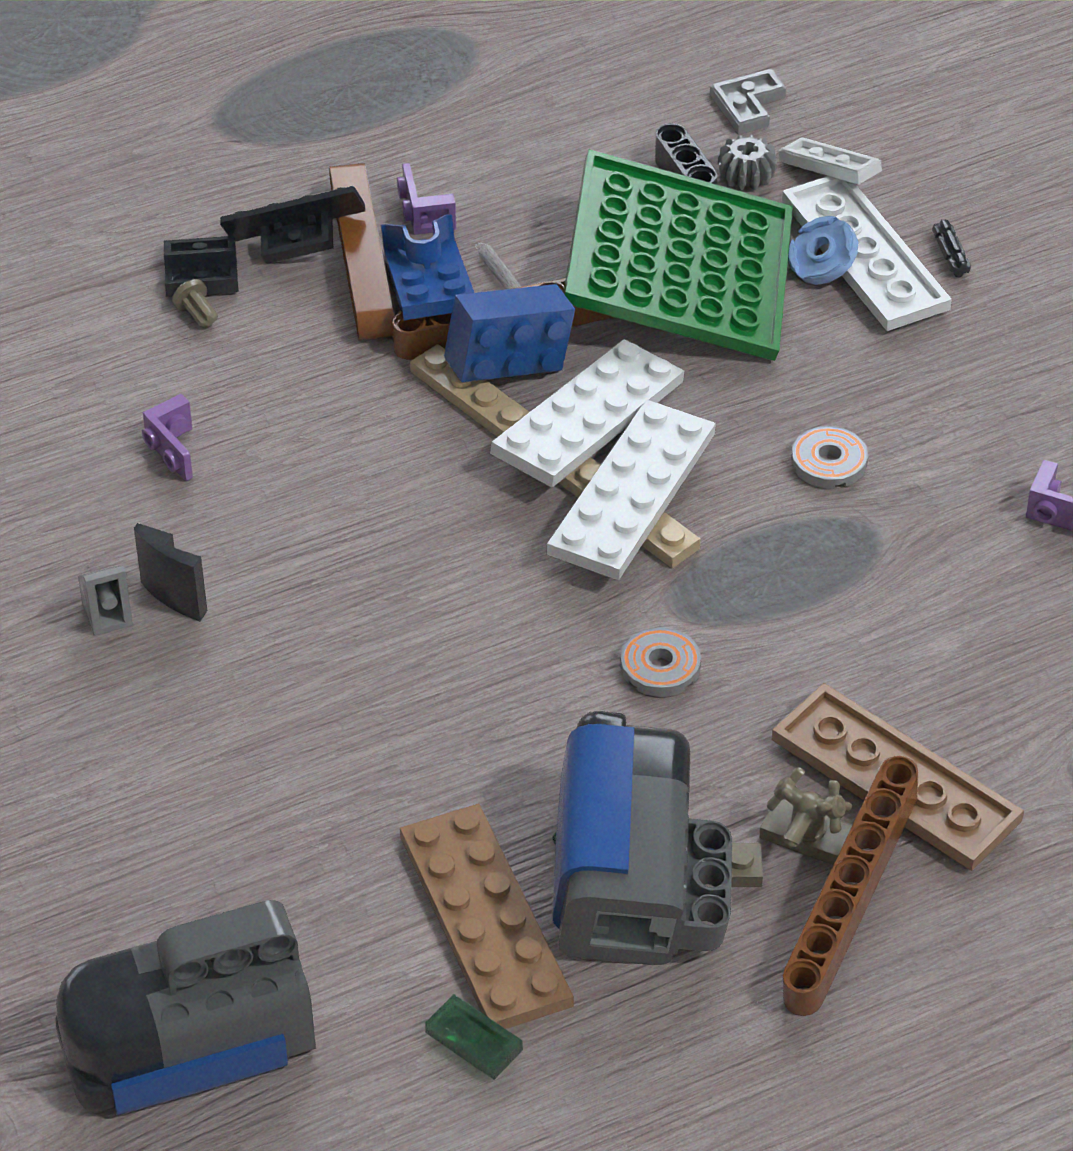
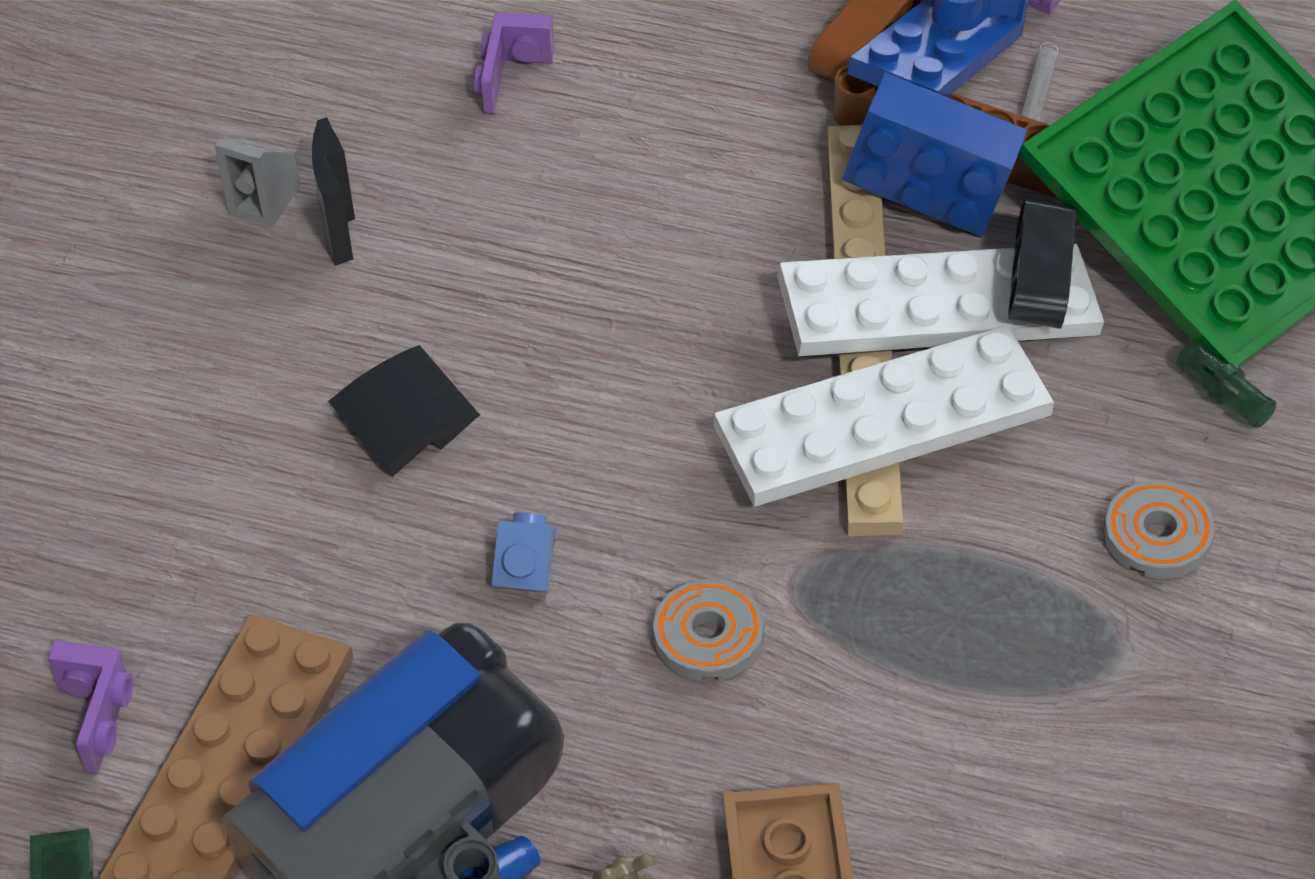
camera: 45 degrees right, 5 degrees up
none -> medium lavender bracket [48,641,133,773]
none -> black slope [328,345,480,477]
none -> medium blue bracket [491,512,559,593]
none -> black beam [1008,197,1077,329]
none -> clear green pin [1177,340,1277,428]

